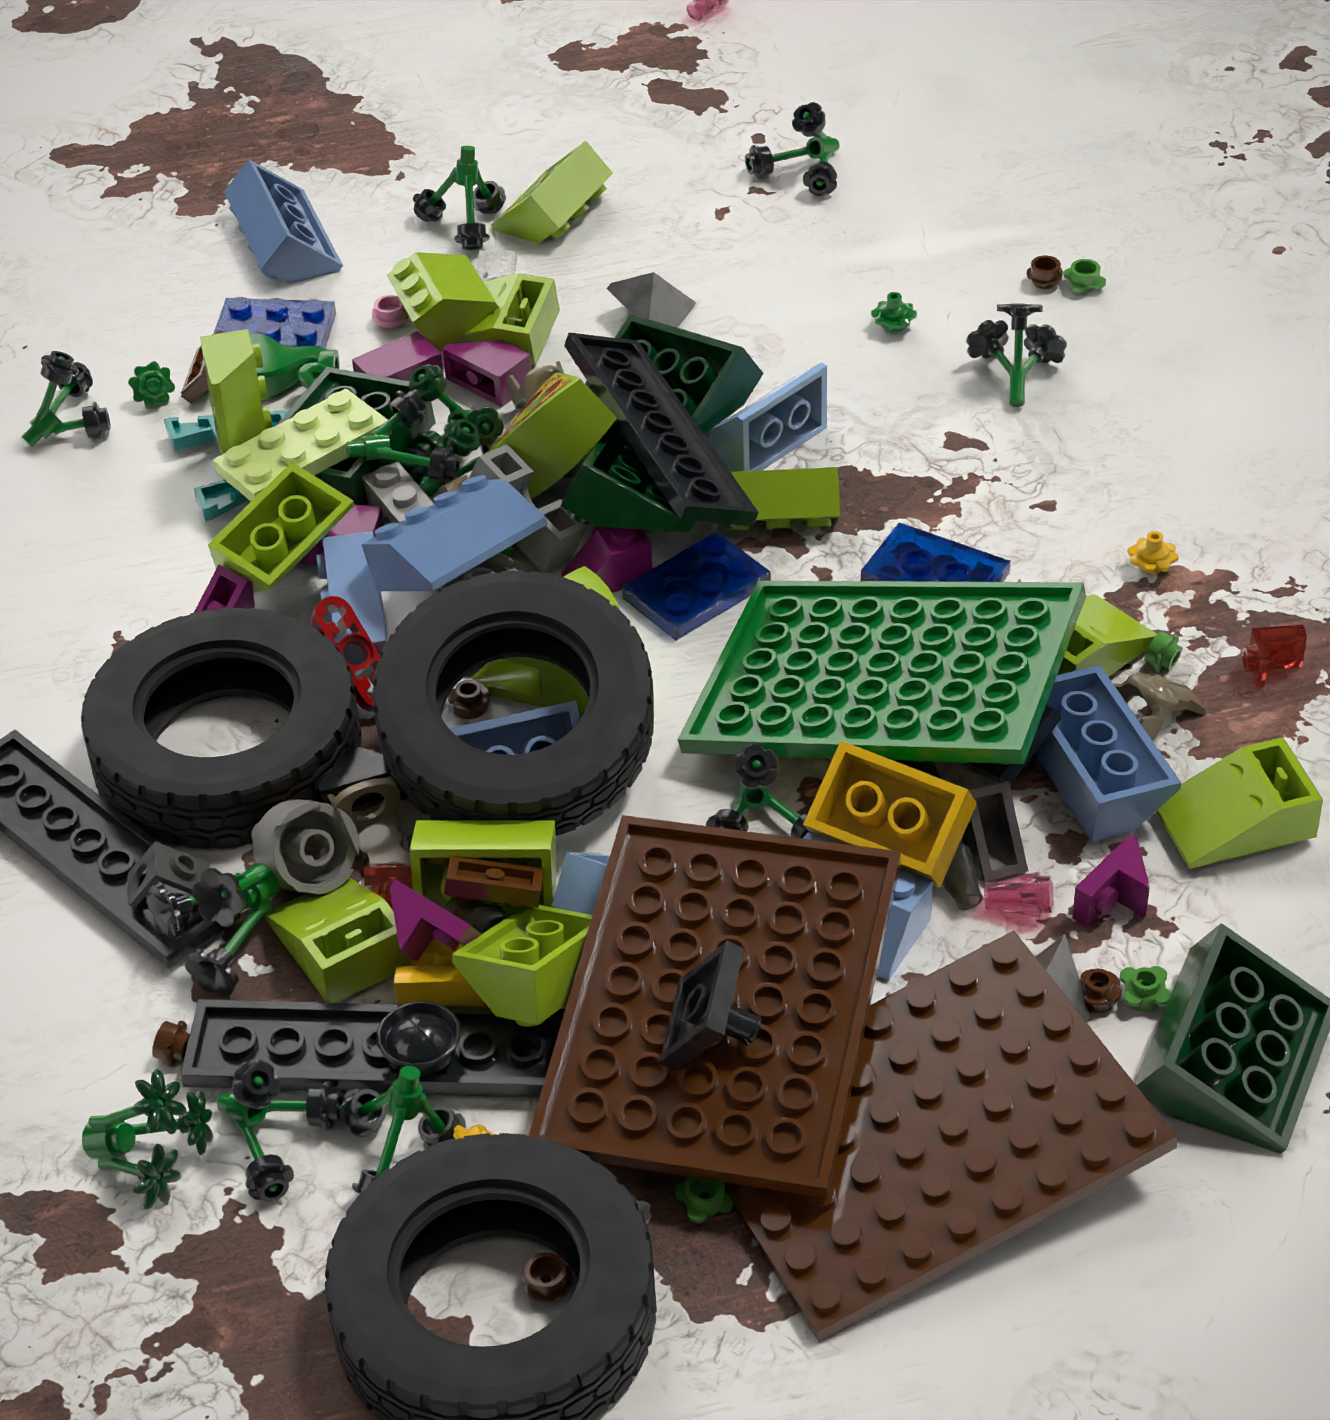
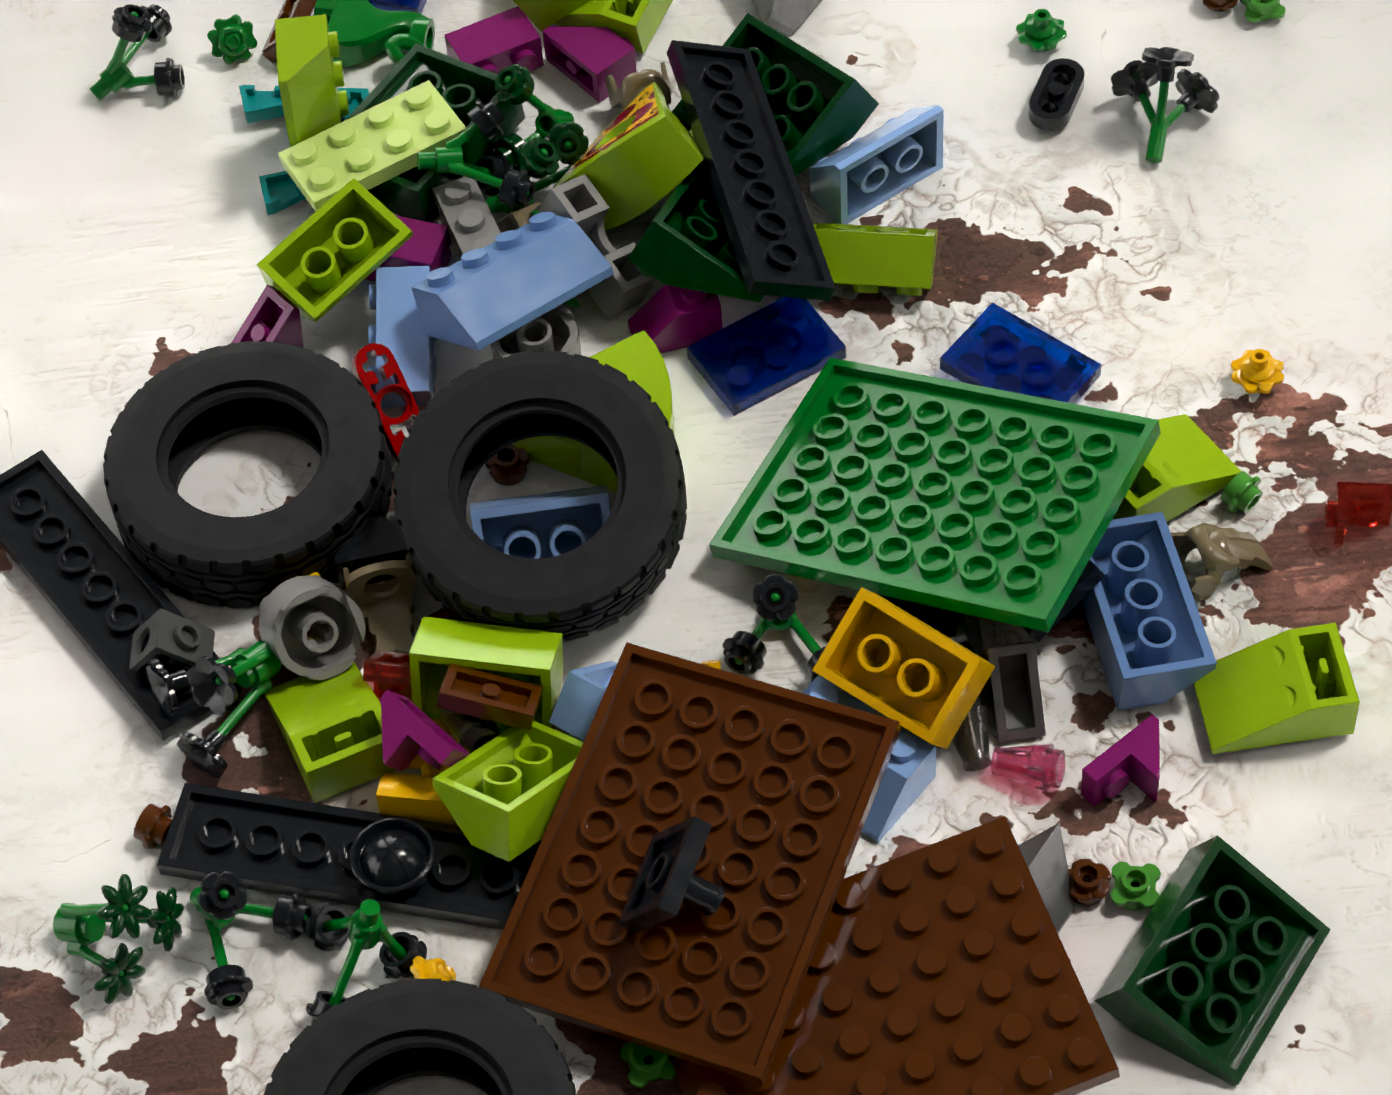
camera: 10 degrees right, 10 degrees up
none -> black plate [1029,58,1084,131]

